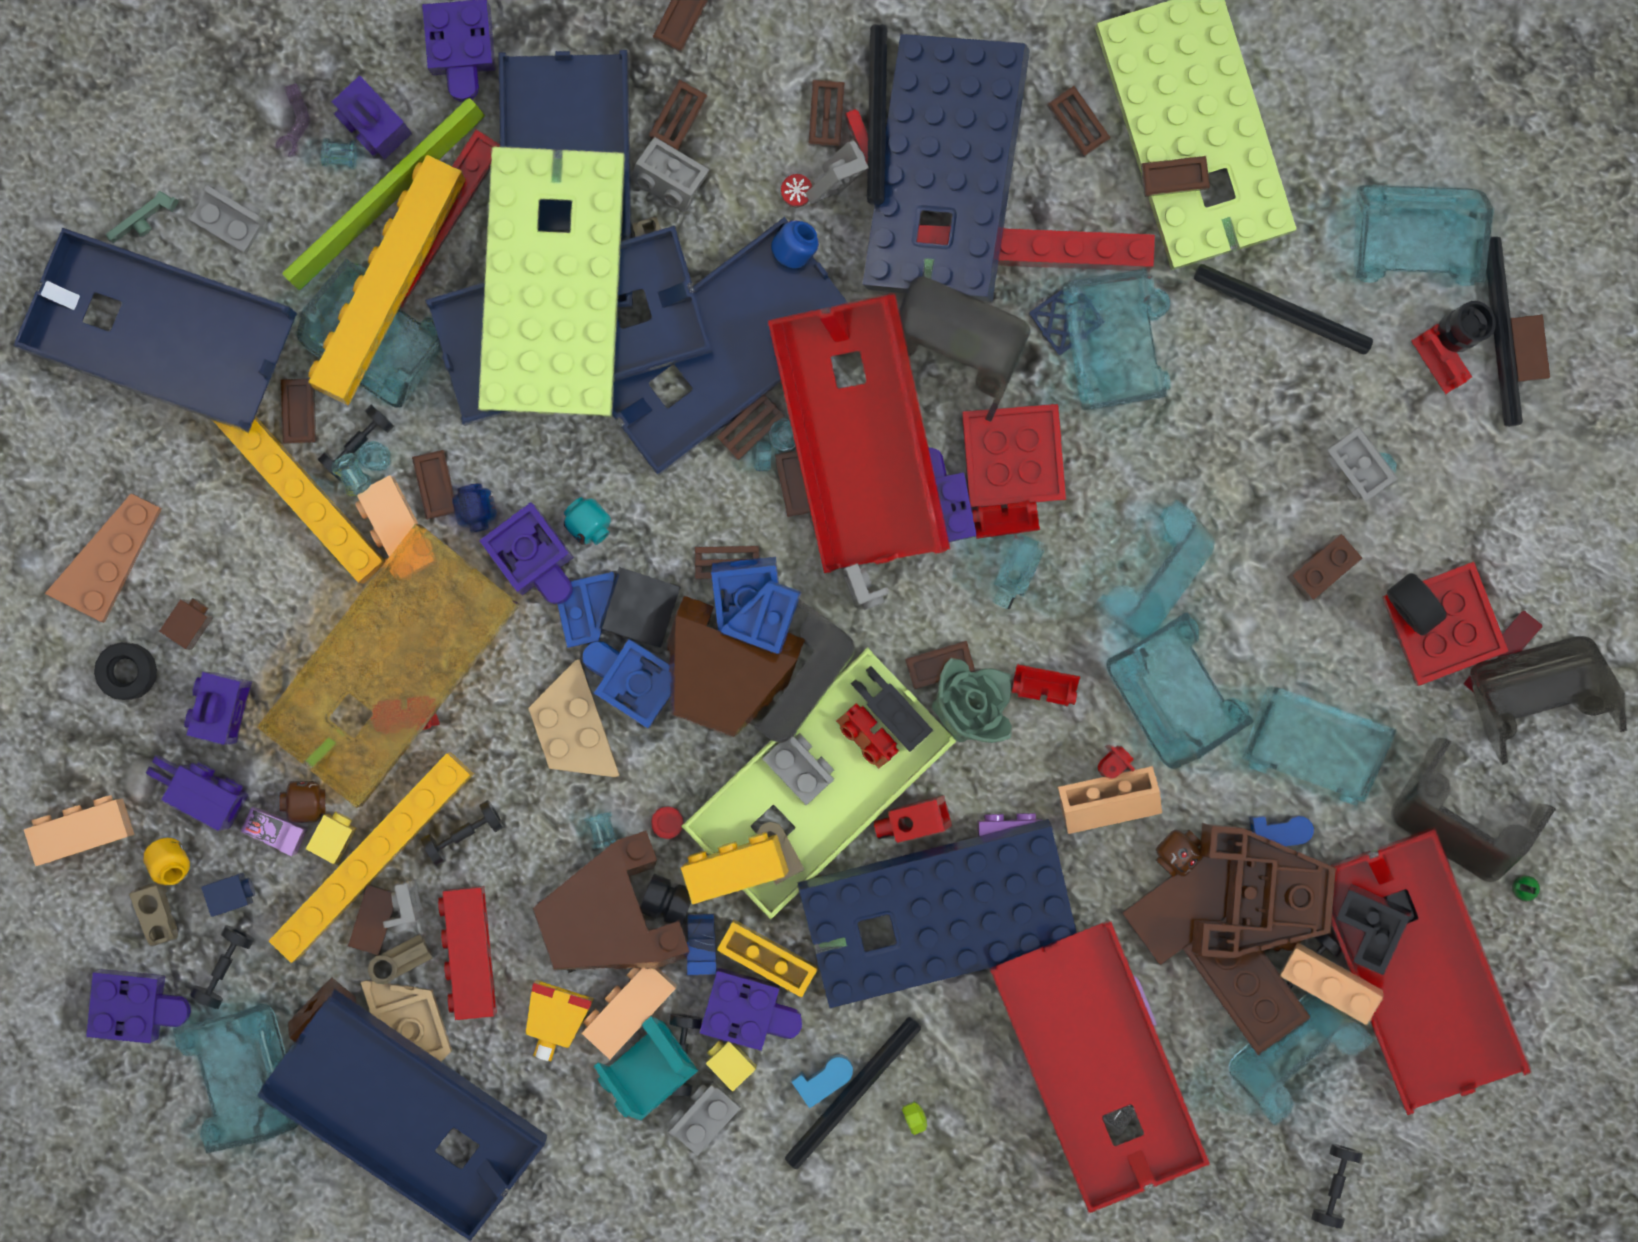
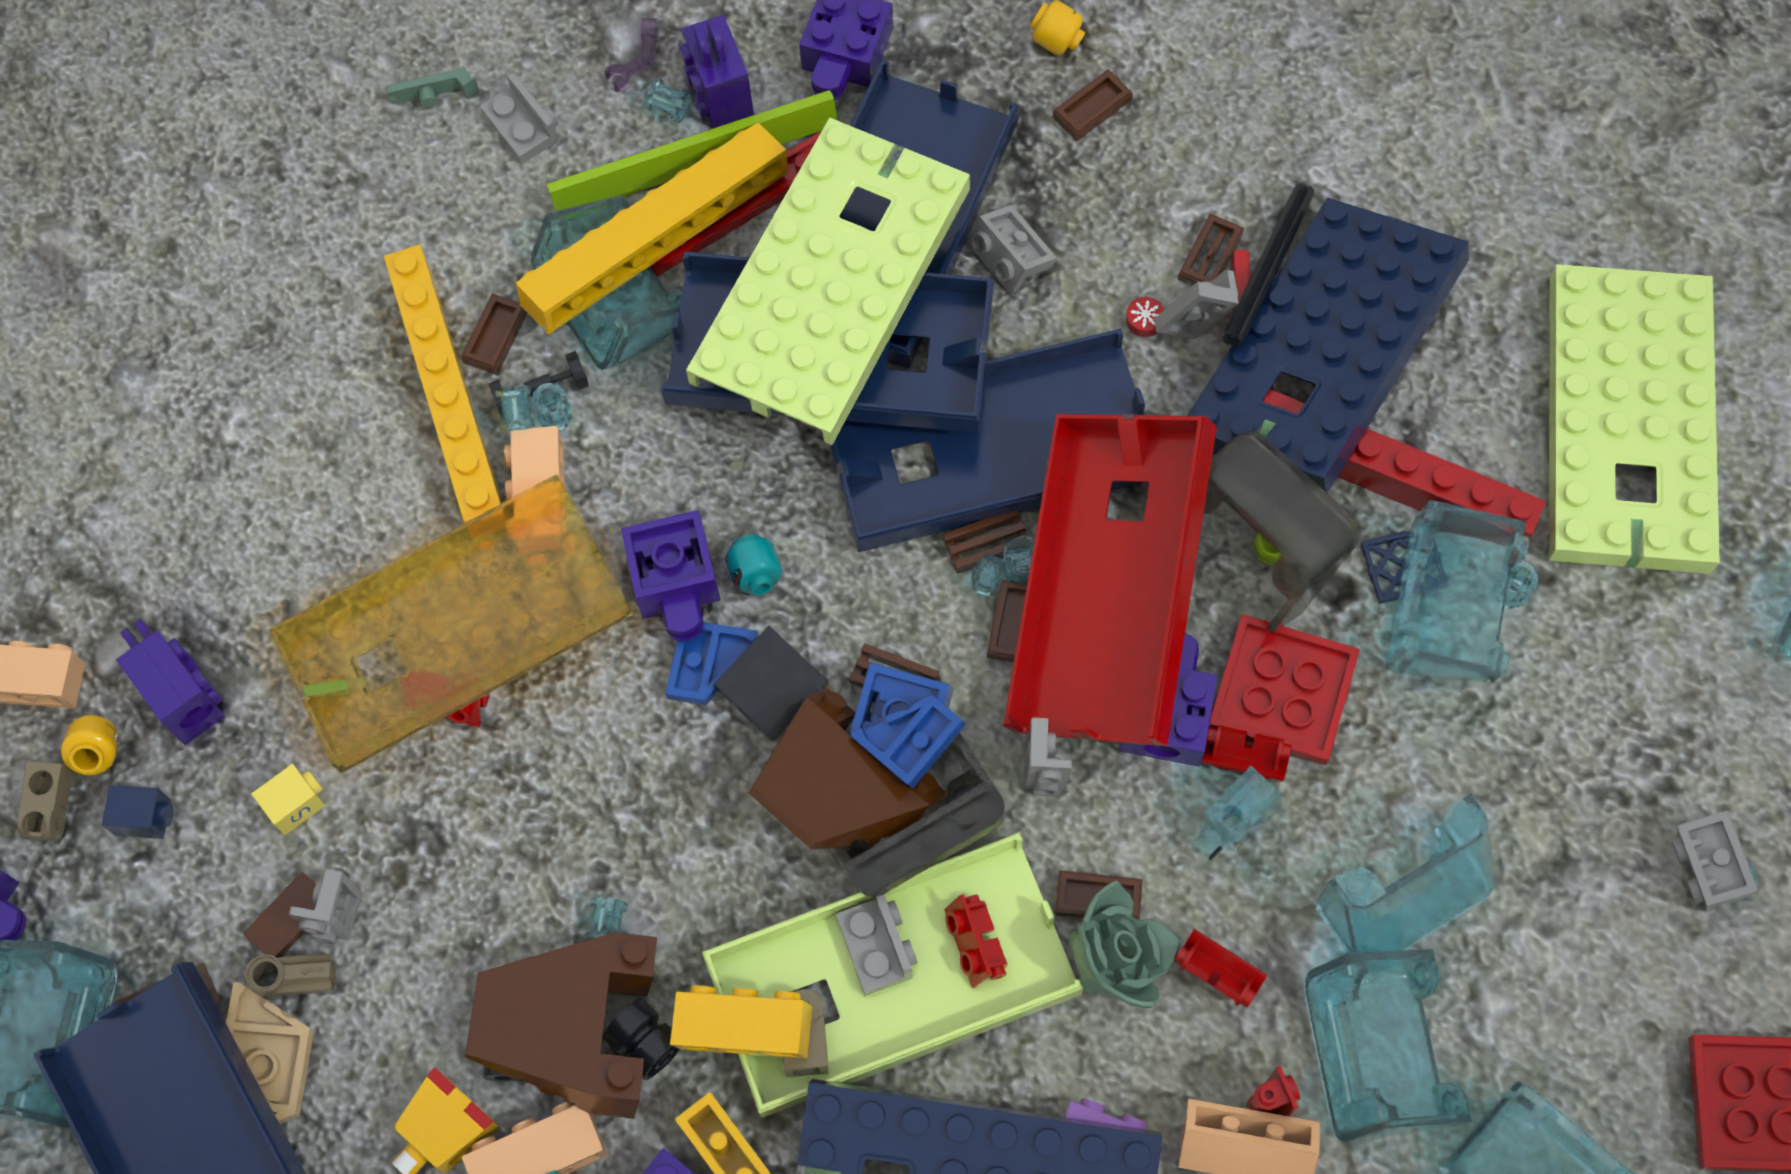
camera: 25 degrees right, 20 degrees down
dark blue piece [13,228,297,433] -> none
nougat wing [45,494,162,623] -> none
black tyre [94,642,157,700] -> none
reddish brown brick [159,598,213,650] -> none
dark purple brick [184,672,252,745] -> none
black wheel [190,925,254,1009] -> none
lavender leg [241,807,308,856] -> none
yellow brick [269,752,474,963] -> none
reddish brown head [280,781,326,823] -> none
reddish brown tile [412,450,459,520] -> none
black wheel [421,800,504,866] -> none
red brick [438,886,497,1020] -> none
clear blue head [452,483,497,533] -> none
tan wing [529,659,620,777] -> none
blue brick [583,639,672,728] -> none
reddish brown tile [649,80,708,150] -> none
red tile [651,806,684,839] -> none
leg [687,914,717,975] -> none
blue head [771,220,819,269] -> none
black hinge [851,666,934,752] -> none
red torso [874,795,952,843] -> none
reddish brown tile [1047,86,1111,158] -> none
reddish brown tile [1141,156,1210,197] -> none
black axle [1194,264,1373,355] -> none
reddish brown brick [1287,534,1362,601] -> none
black tyre [1387,573,1447,636] -> none

